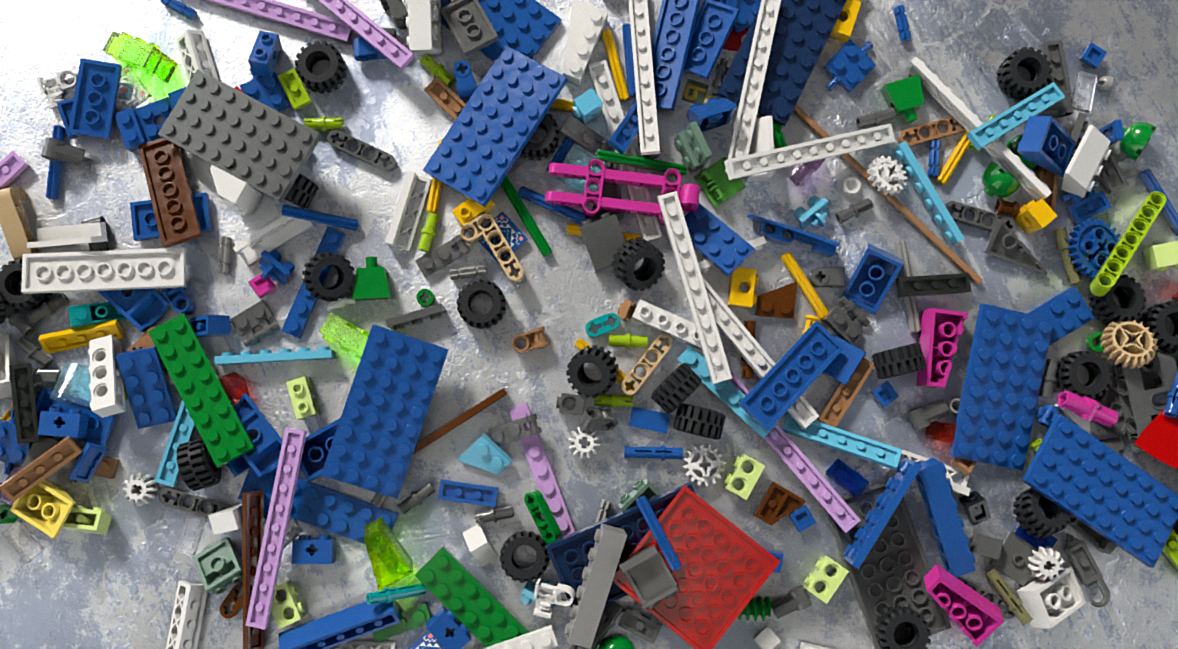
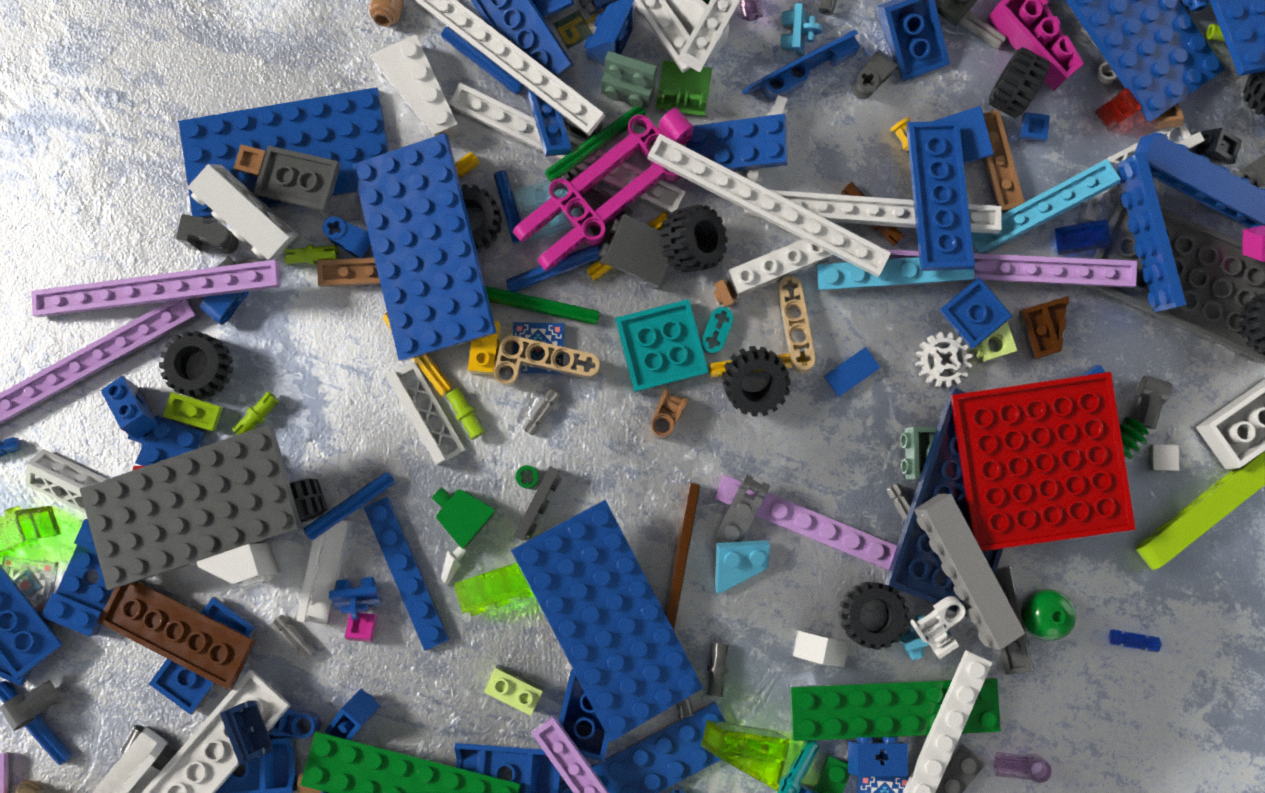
camera: 45 degrees left, 0 degrees up
medium azure plate [214,347,336,365] -> none
clear red panel [219,372,249,403] -> none
dark grey plate [230,300,280,347] -> none
black tyre [302,252,356,301] -> none
dark grey beam [327,130,397,172] -> none
flat silver plate [415,234,471,278] -> none
blue plate [438,479,499,507] -> none
black tyre [456,279,506,329] -> none
dark grey axle [475,506,515,524] -> none
green beam [524,490,562,544] -> none
dark grey brick [556,393,585,416] -> none
flat silver plate [559,115,611,156] -> none
white gear [568,427,601,459] -> none
medium azure brick [572,88,603,125] -> none
dark grey piece [578,405,618,432] -> none
lime pin [594,393,633,408] -> none
yellow axle [602,30,629,102] -> none
lime pin [609,333,648,349] -> none
dark grey plate [618,601,662,644] -> none
dark grey panel [619,544,679,609] -> none
blue pin [624,445,683,461] -> none
blue axle [636,496,681,571] -> none
black tyre [651,363,702,414] -> none
black tyre [673,403,726,440] -> none
yellow brick [727,267,759,309] -> none
reddish brown wing [755,282,797,320] -> none
yellow axle [781,252,829,319] -> none
blue plate [789,505,816,532] -> none
yellowish green brick [804,555,849,604] -> none
dark grey plate [823,296,870,345] -> none
dark grey piece [907,399,949,430] -> none
none -> dark blue hinge [220,700,275,765]
none -> teal plate [615,299,709,393]
none -> blue tile [938,277,1013,350]

